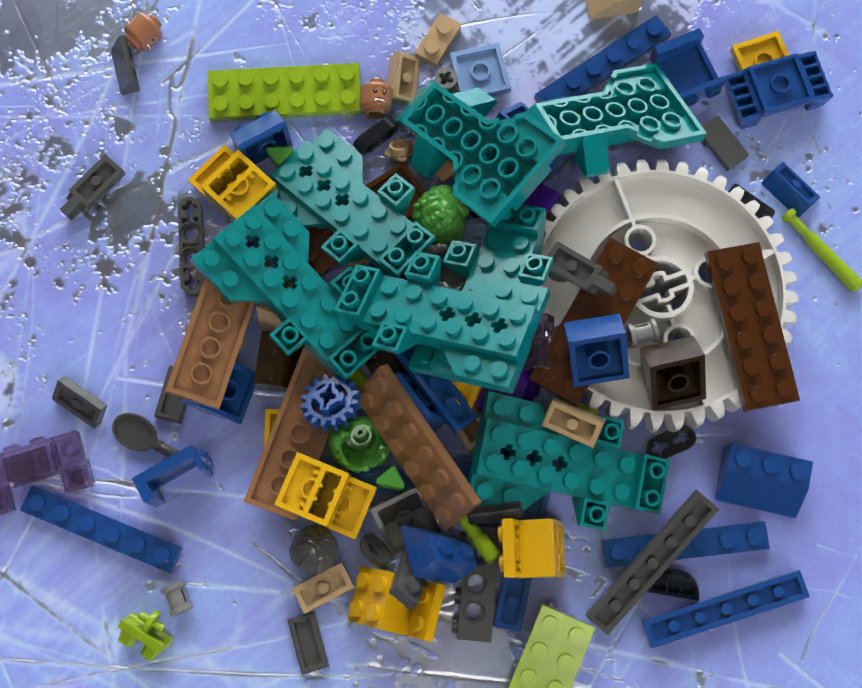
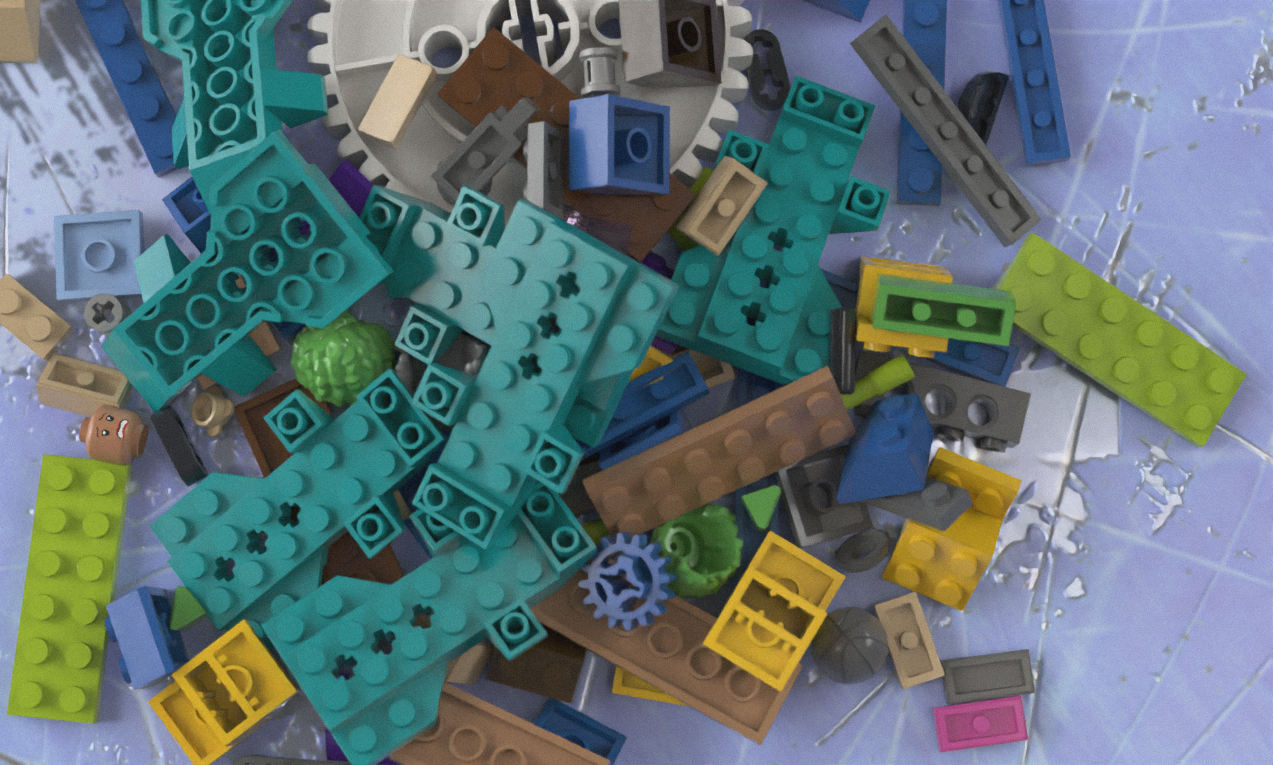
camera: 75 degrees left, 5 degrees up
none -> tan slope [357,54,437,151]
none -> dark grey plate [523,121,564,220]
none -> bright green brick [871,273,1016,346]
none -> dark pink plate [932,696,1029,752]

